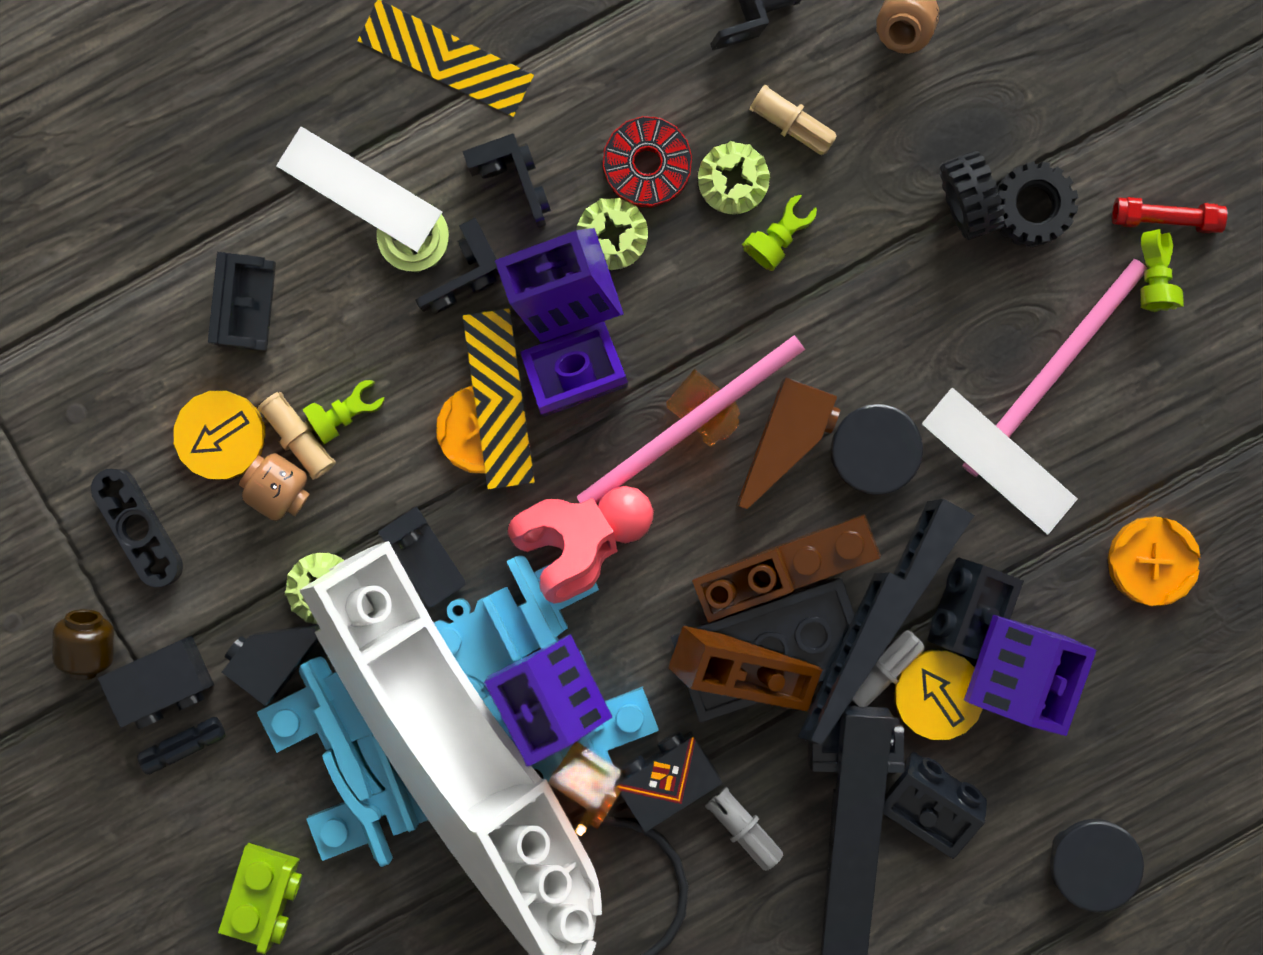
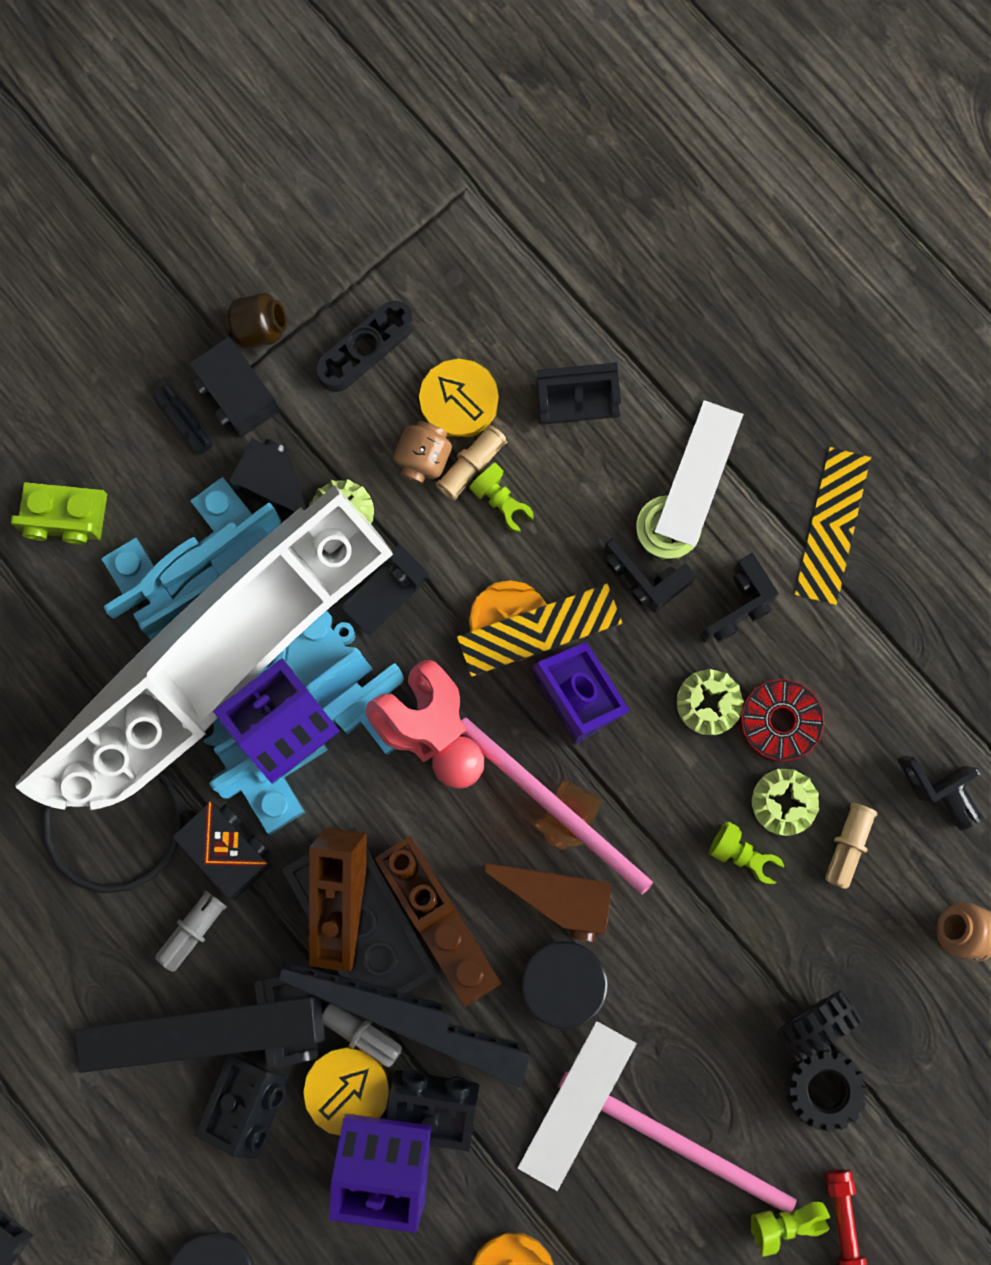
camera: 85 degrees right, 10 degrees down
dark purple slope [495,228,624,343] -> none
clear orange bracket [548,741,622,837] -> none

